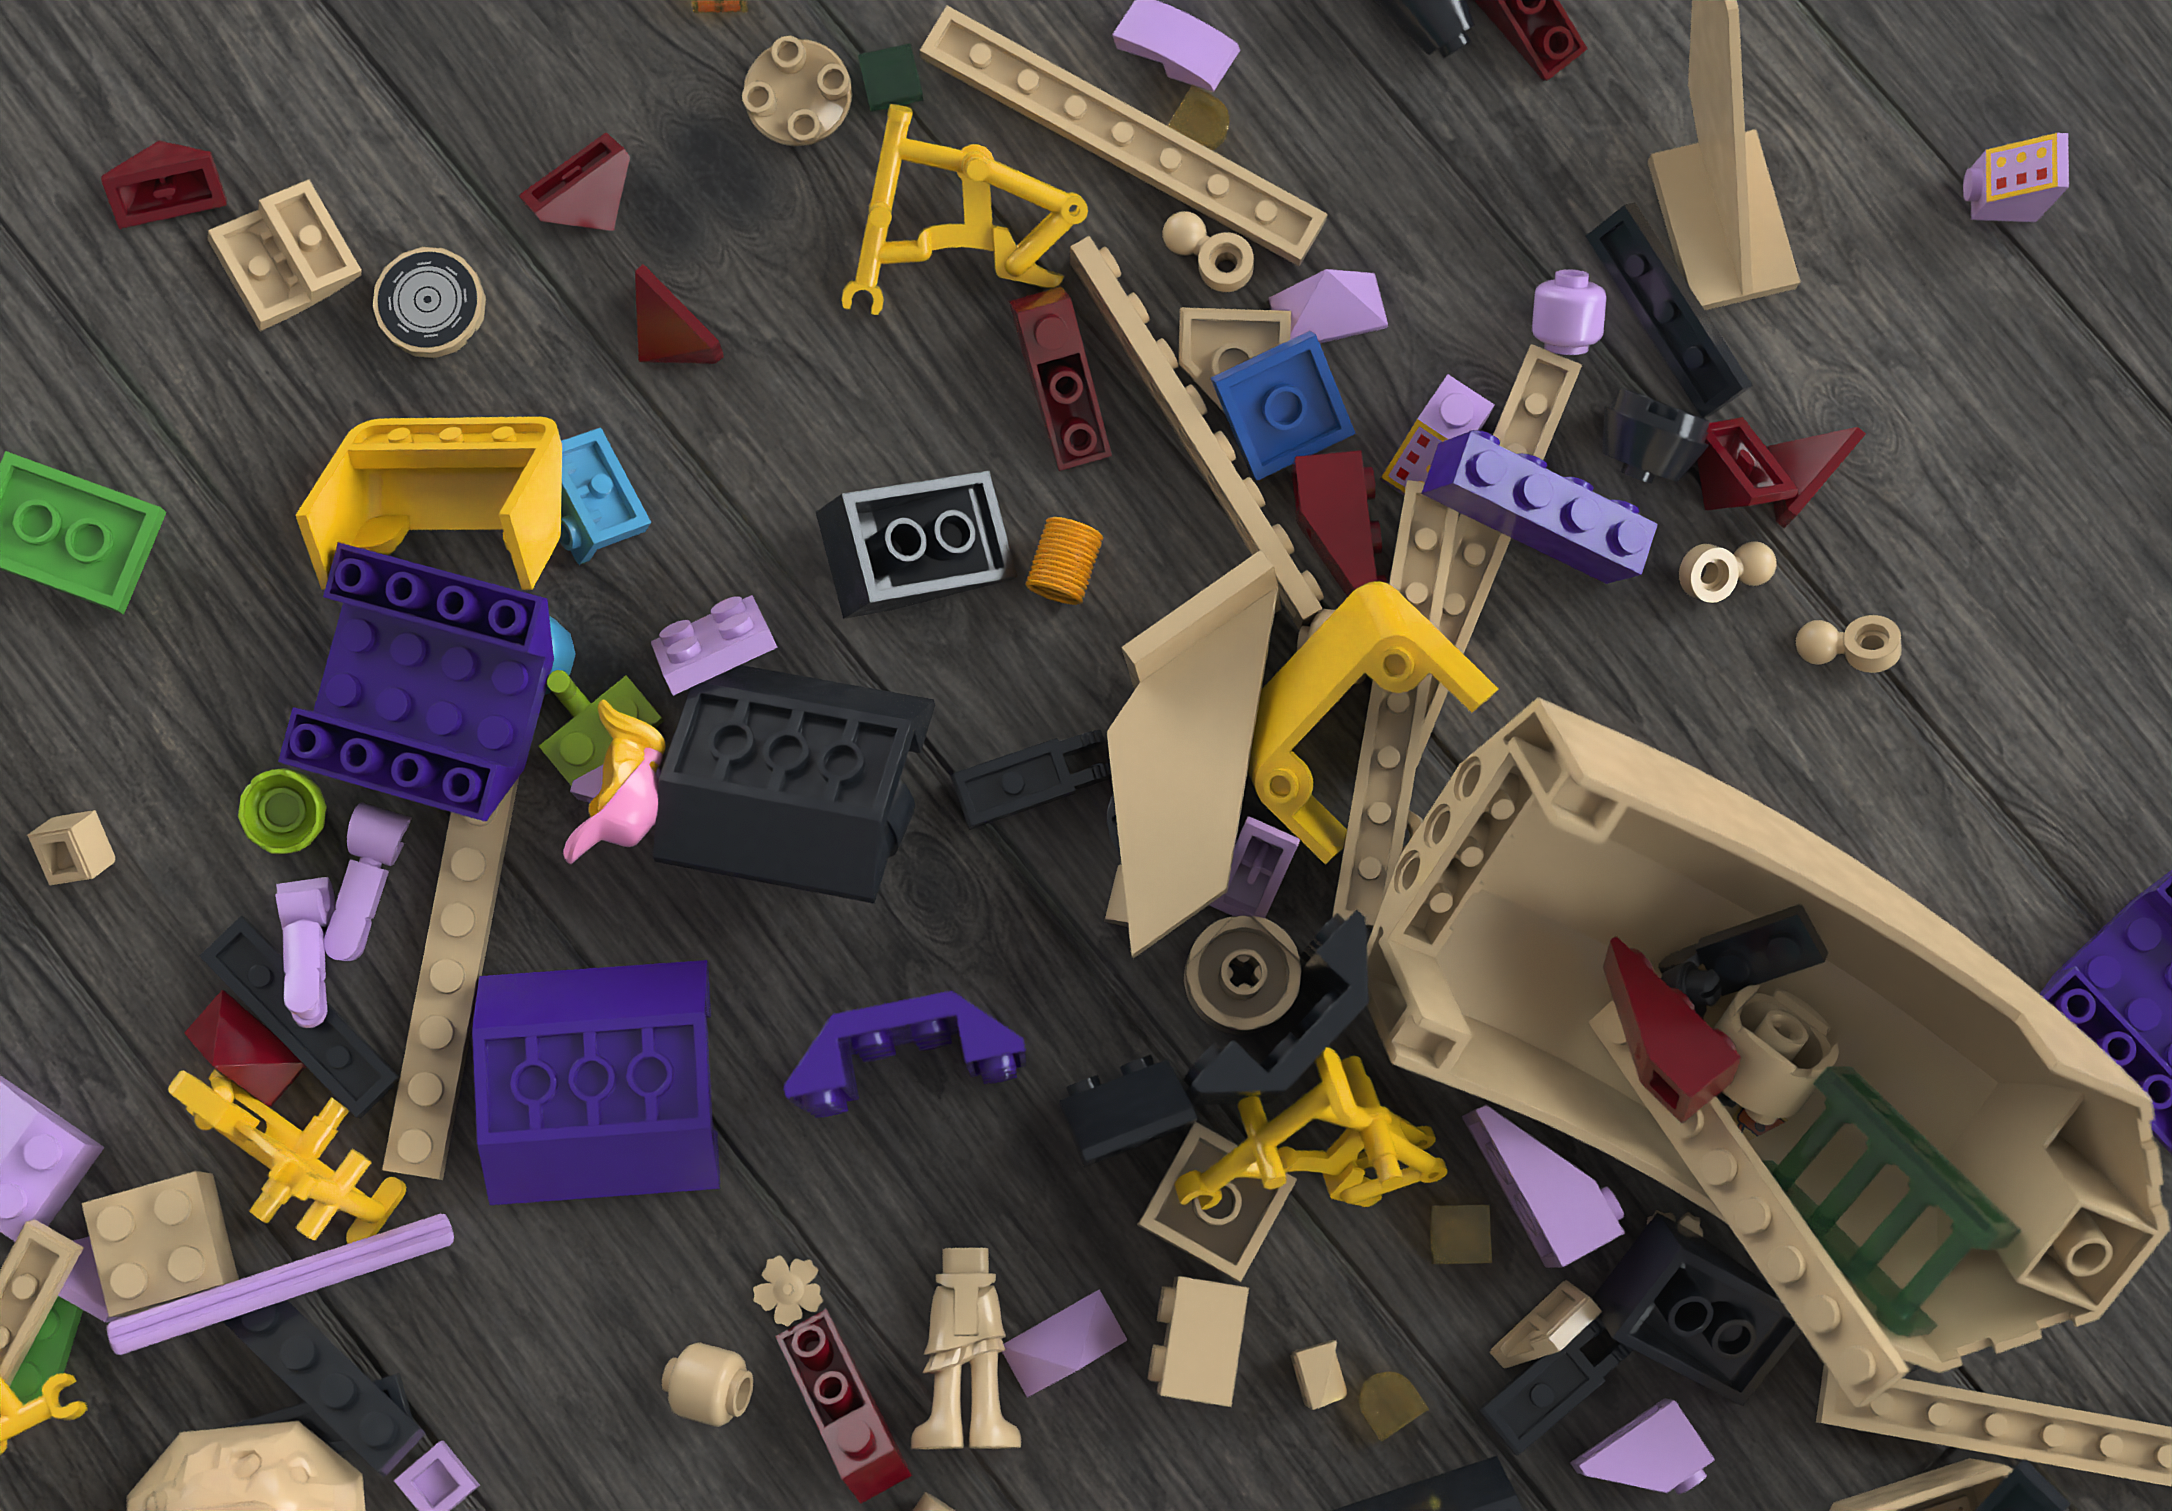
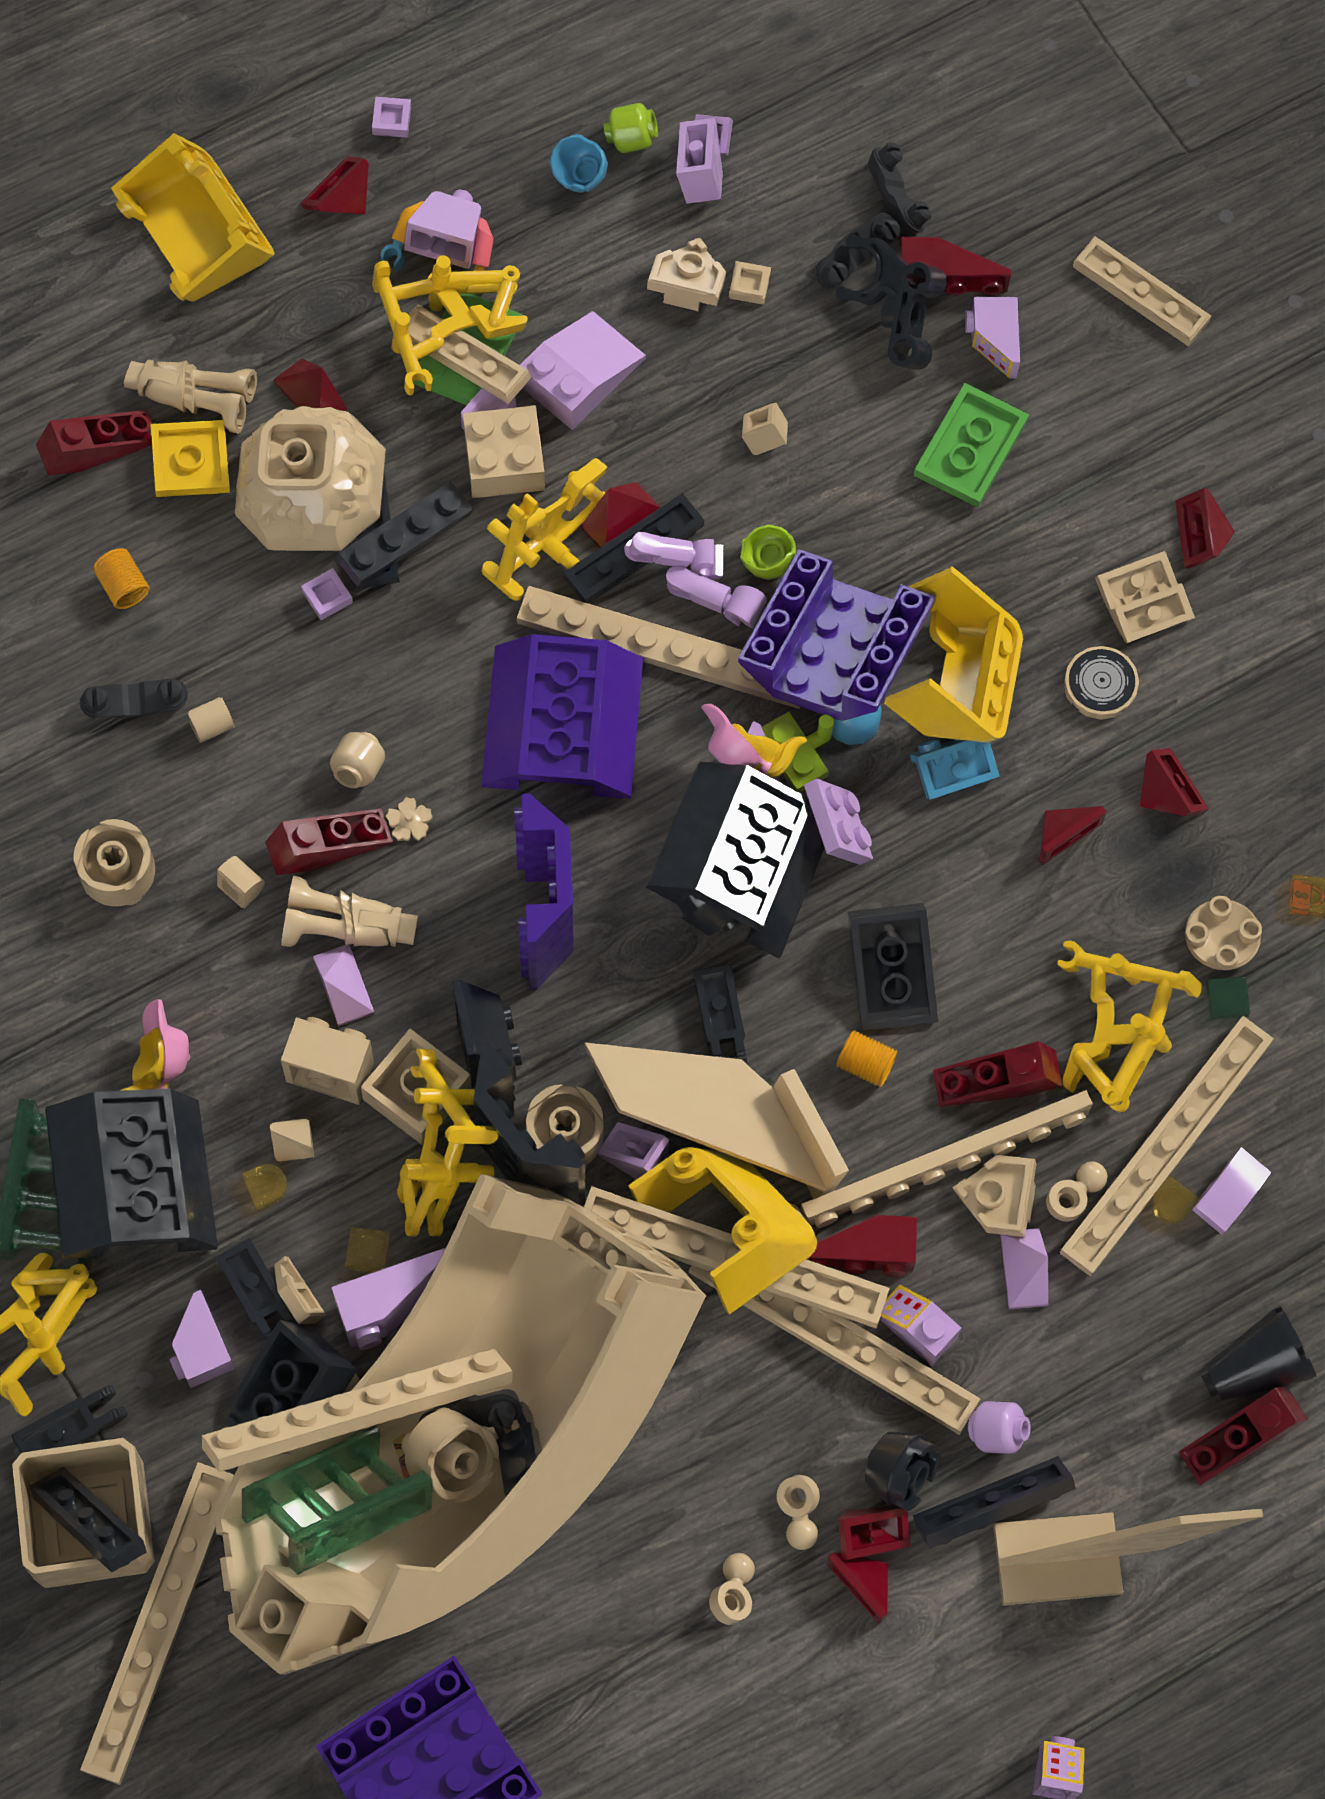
camera: 100 degrees right, 10 degrees down
lavender axle [107,1214,454,1355] -> none
blue plate [1210,331,1356,481] -> none
brick [1421,430,1658,584] -> none
dark red slope [1603,936,1741,1124] -> none

